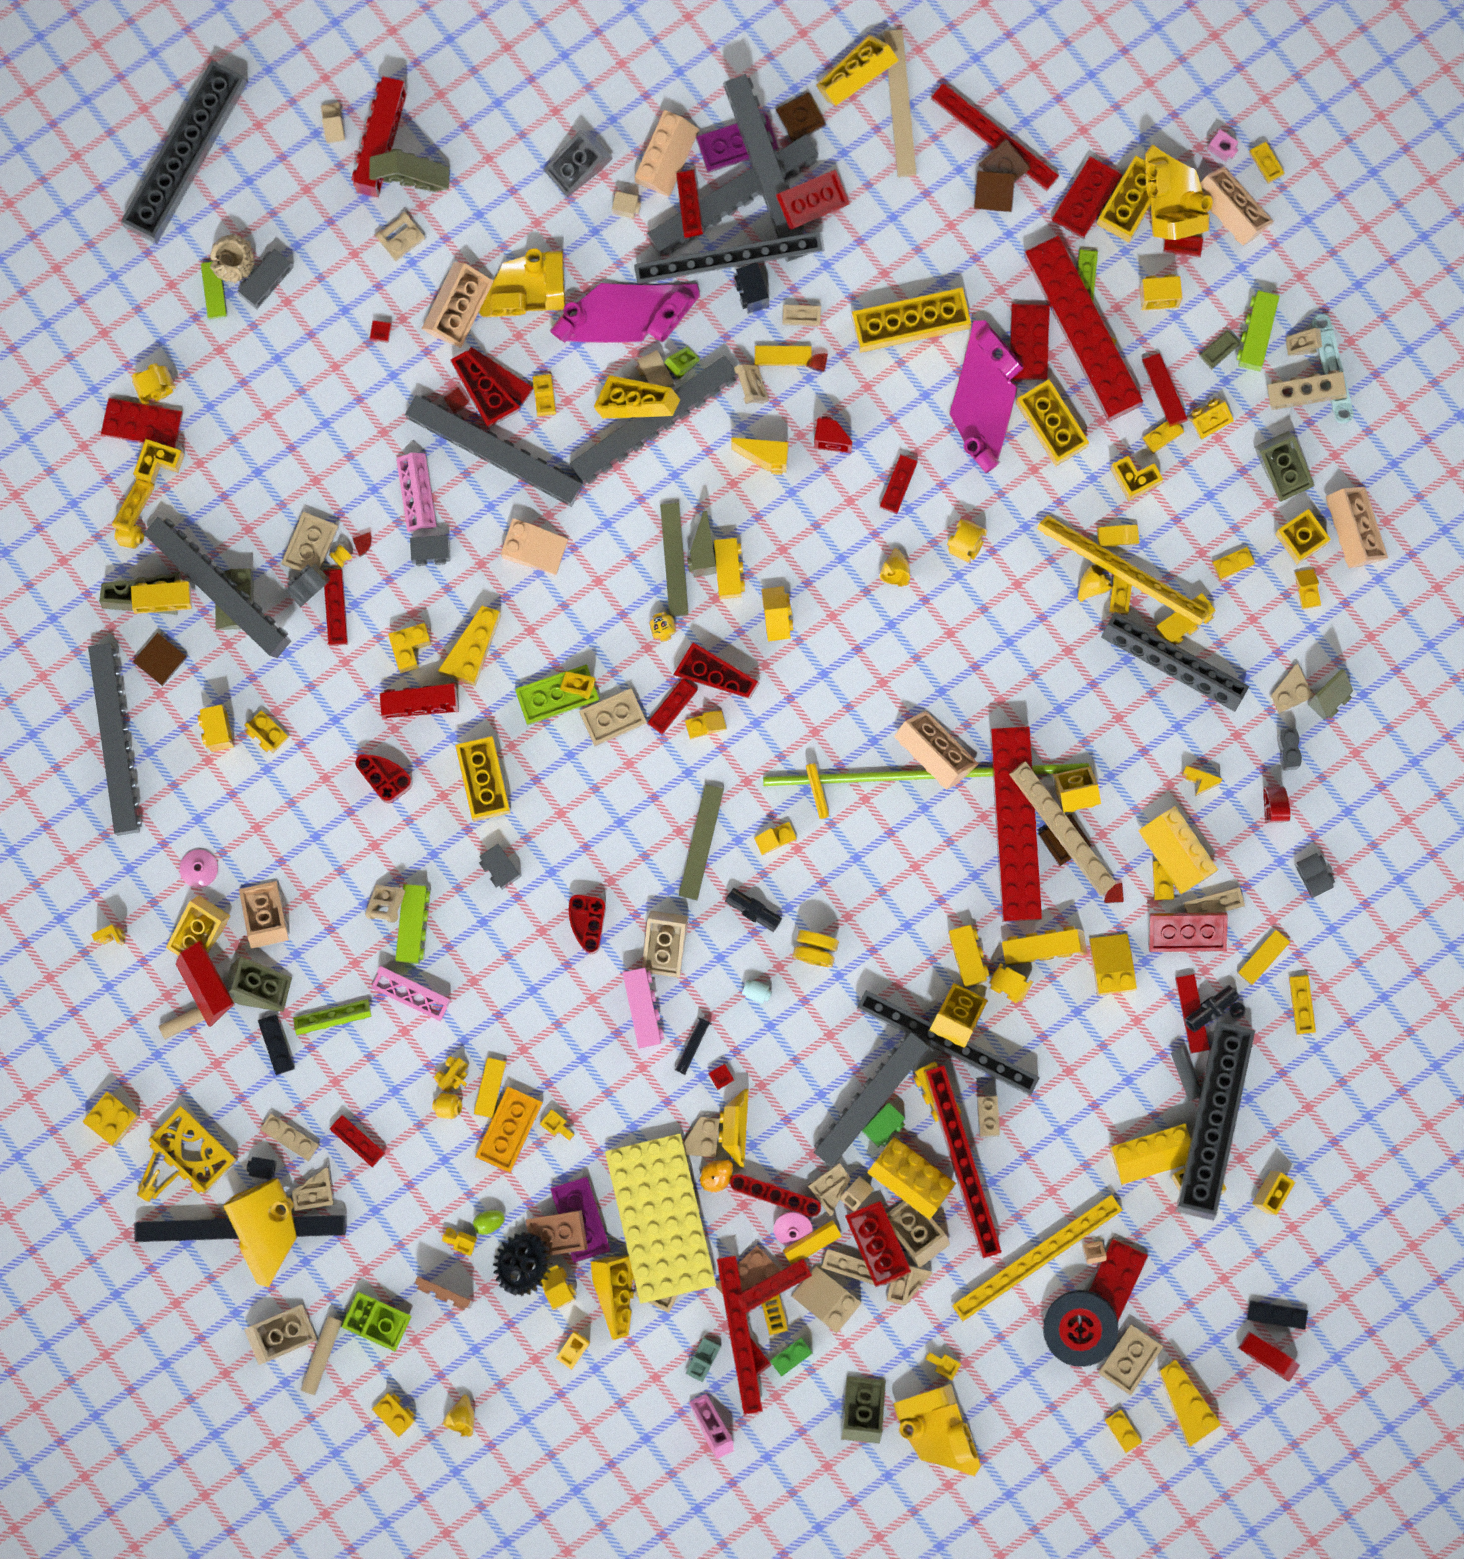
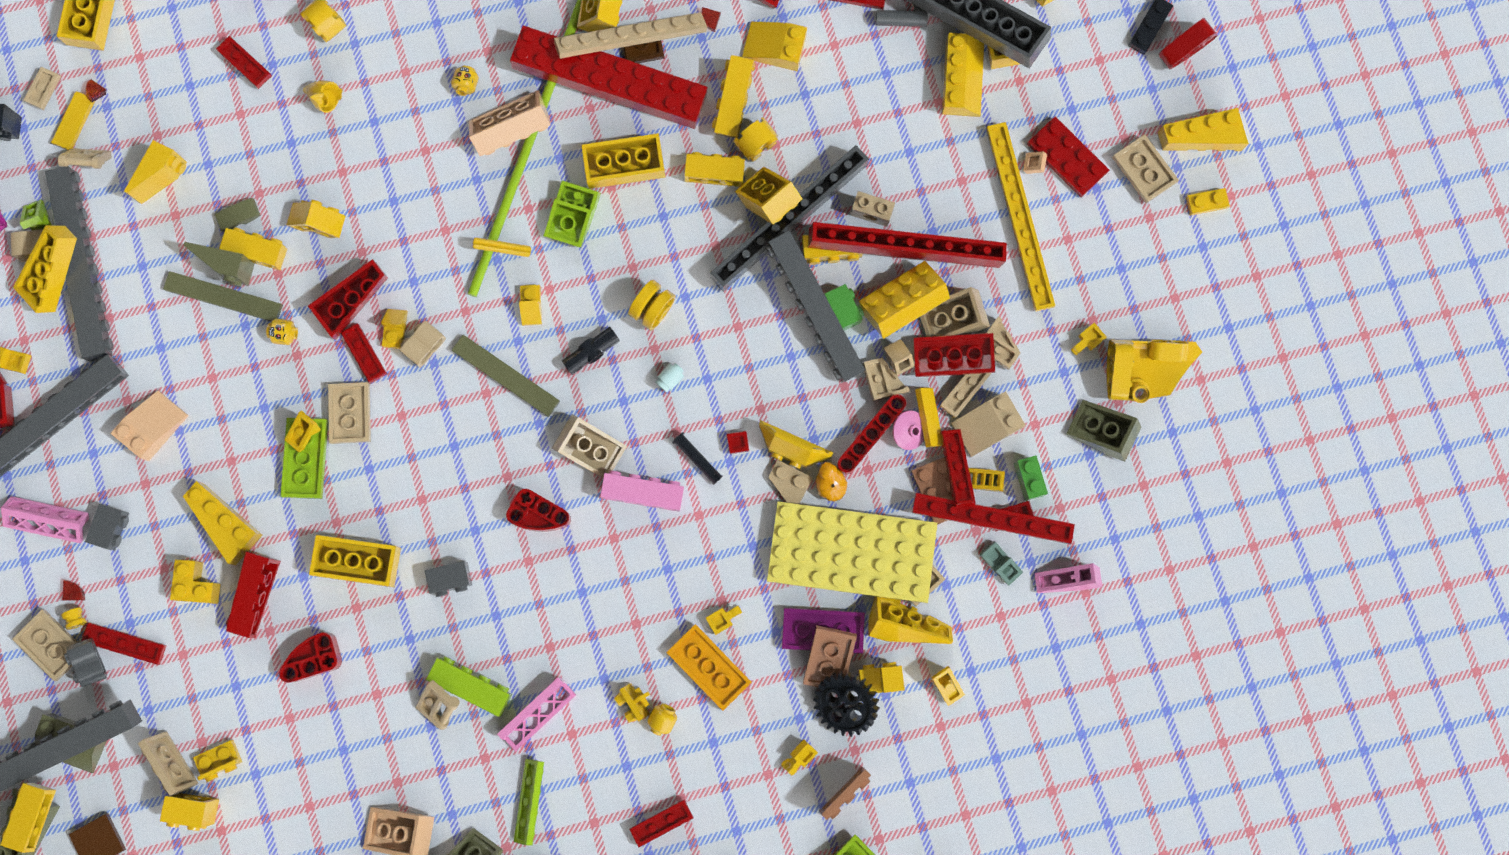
camera: 75 degrees left, 0 degrees up
yellow hat [443,1394,475,1437] -> none
lime animal [473,1210,505,1235] -> none
yellow tile [474,1057,506,1119] -> none
red slope [814,416,853,454] -> none
black wheel [1043,1290,1118,1367] -> none
none -> tan plate [138,732,198,796]
none -> olive slope [215,198,261,232]
none -> tan brick [400,321,446,368]
none -> yellow head [451,65,479,96]
none -> lime slope [544,181,601,248]
none -> yellow brick [581,133,666,189]

